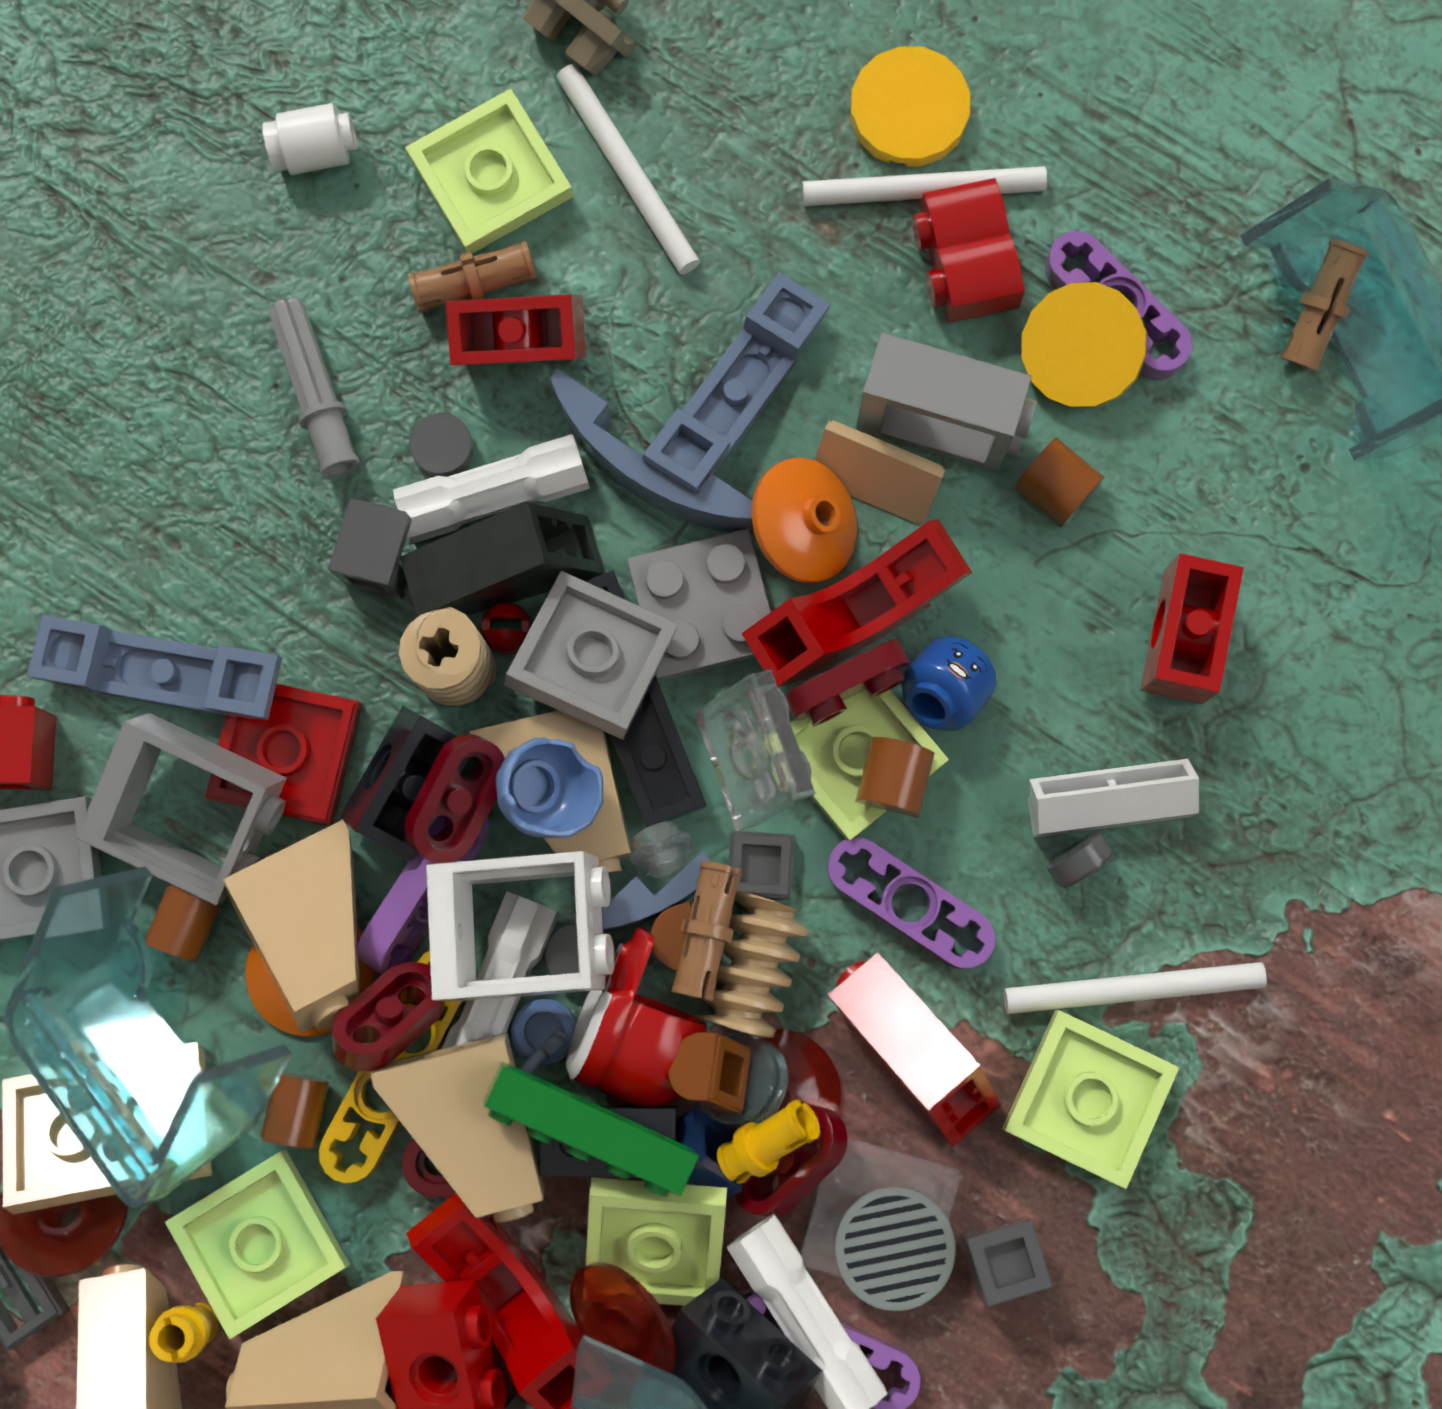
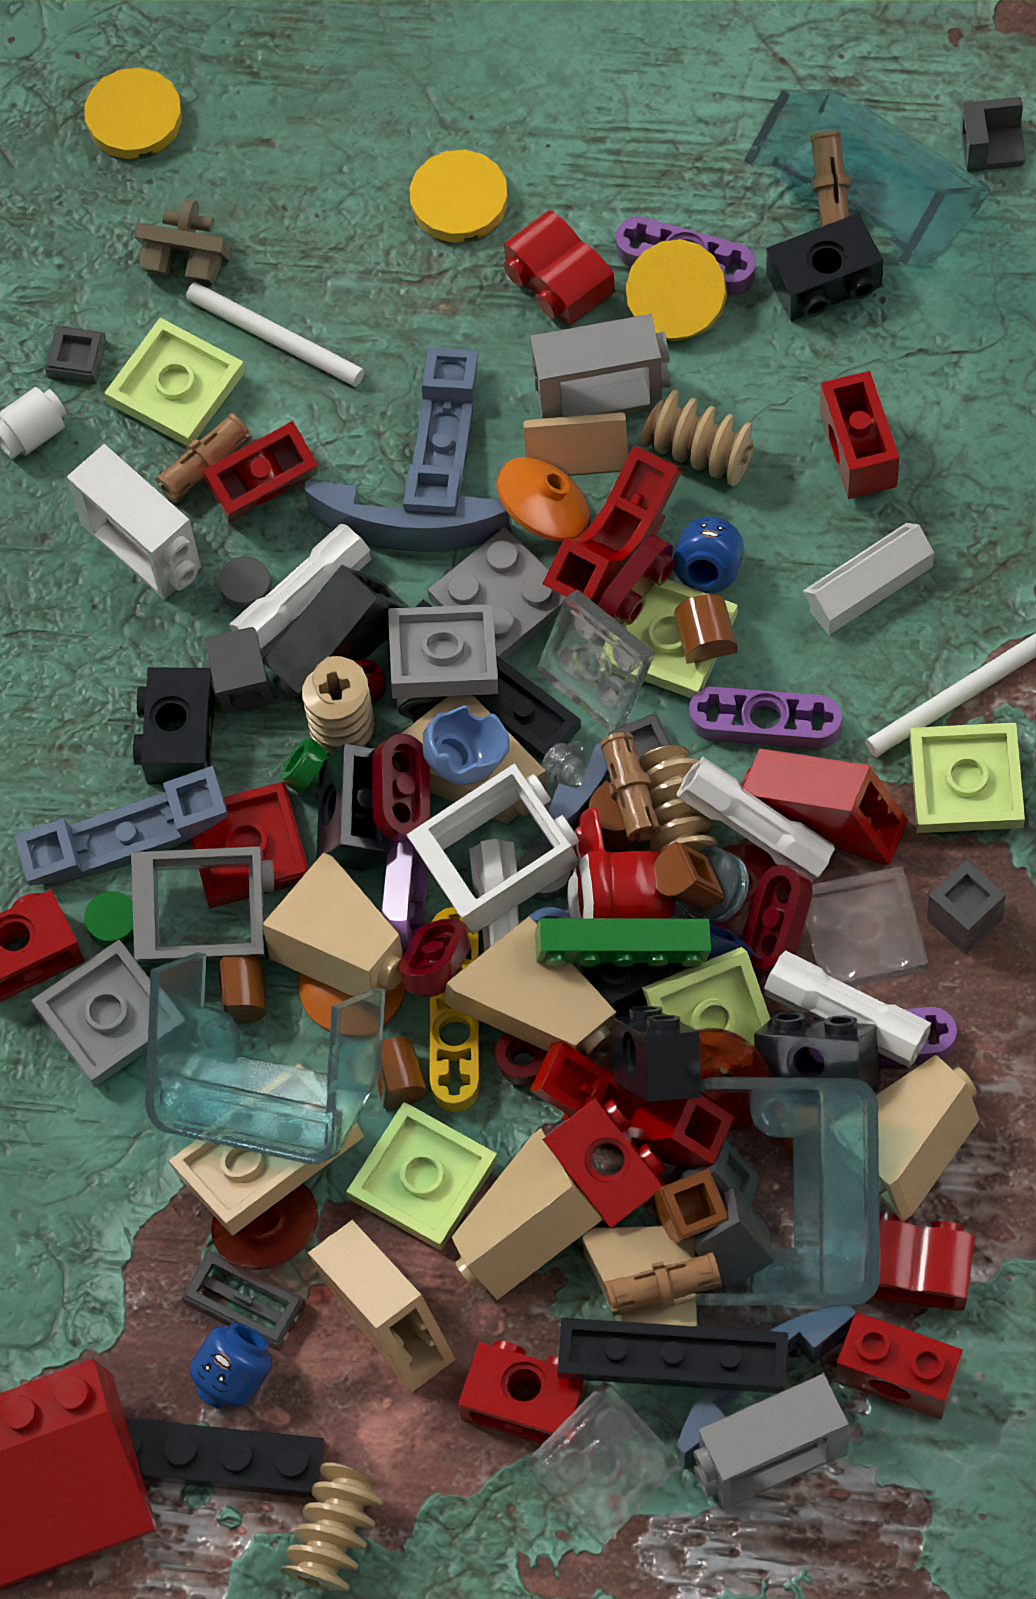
camera: 25 degrees left, 15 degrees down
yellow pin [149,1302,220,1363] -> none
light grey axle [269,298,360,477] -> none
yellow pin [717,1099,820,1184] -> none
white bar [802,166,1047,206] -> none
light grey sticker [835,1187,956,1311] -> none
dark orange brick [1014,437,1105,528] -> none
dark grey tile [1046,831,1113,888] -> none
none -> dark grey tile [45,326,107,384]
none -> white window [67,444,201,600]
none -> green tile [84,891,134,947]
none -> black brick [133,667,216,784]
none -> green tile [281,738,328,792]
none -> black brick [611,1006,701,1102]
none -> tan piece [640,389,754,487]
none -> white axle [677,757,835,882]
none -> black brick [766,213,884,321]

